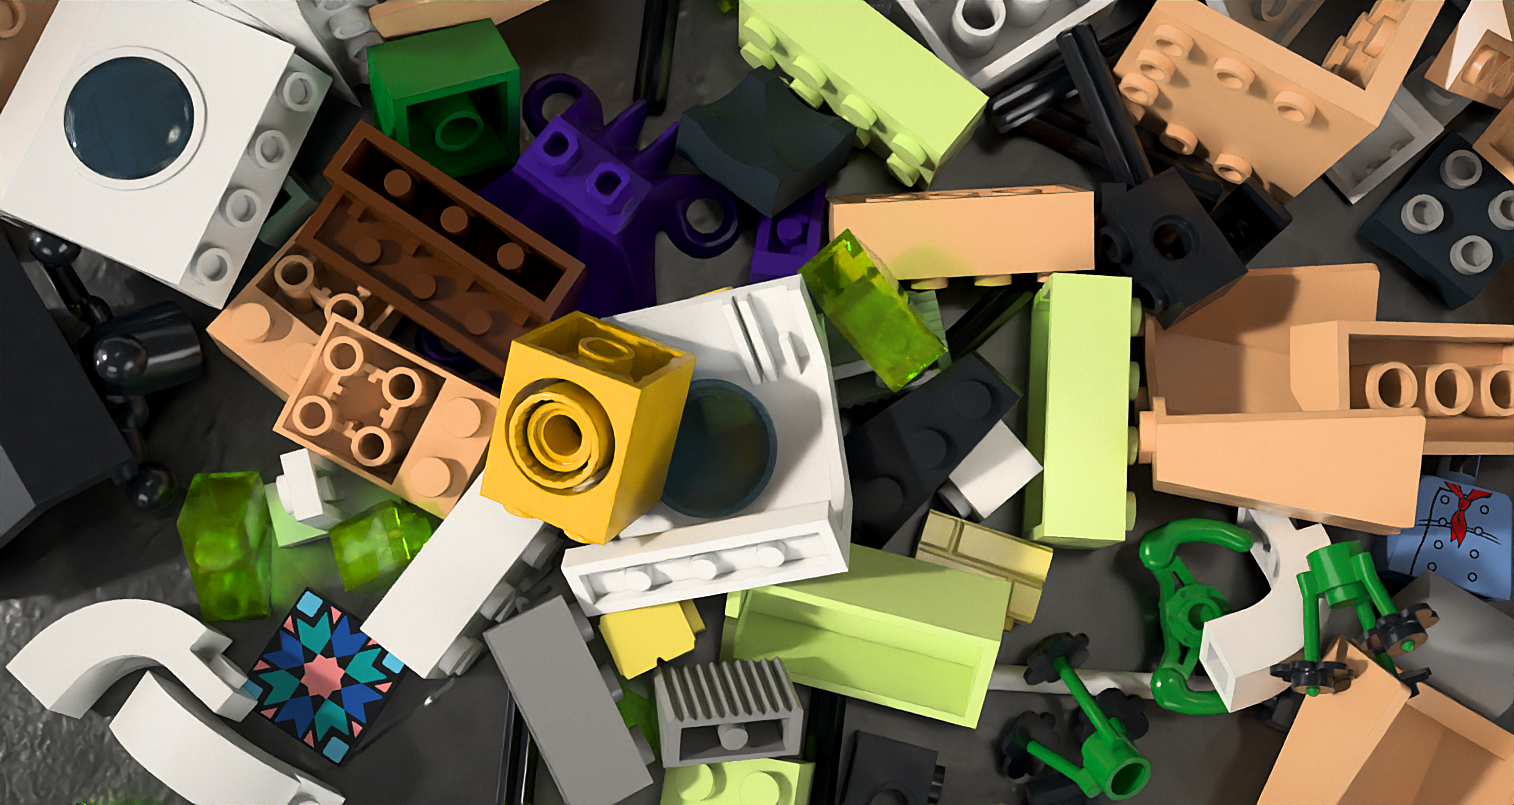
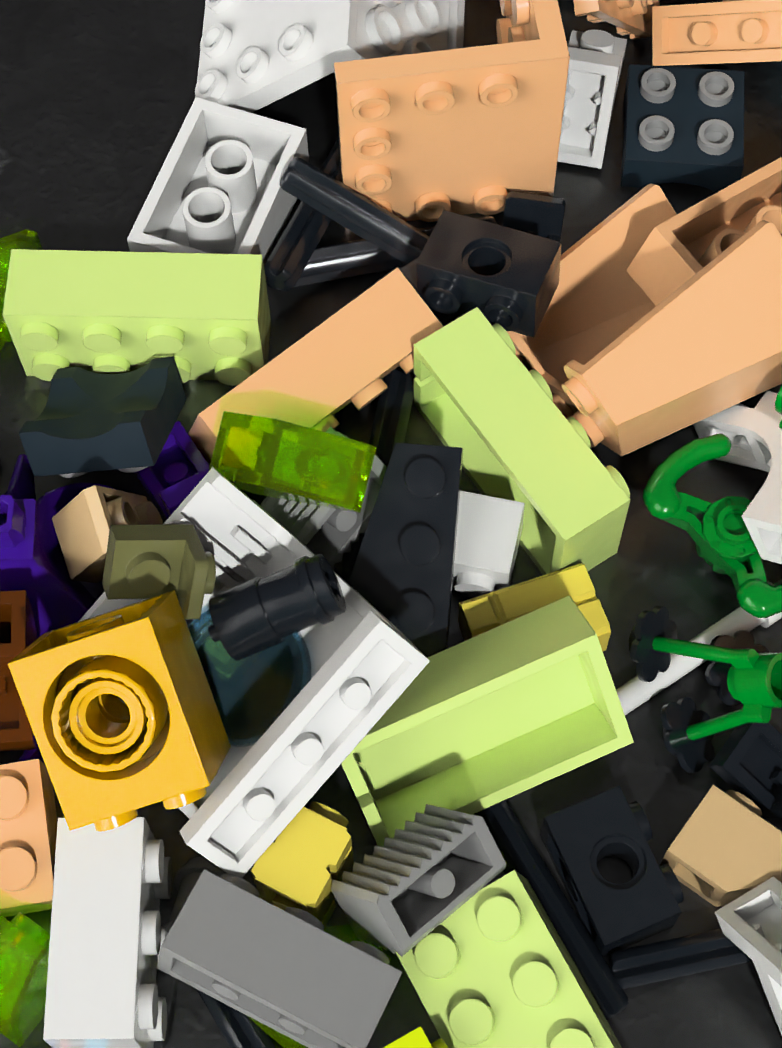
camera: 30 degrees left, 15 degrees down
none -> tan slope [52,485,163,583]
none -> olive bracket [102,524,216,620]
none -> black piece [208,554,346,661]

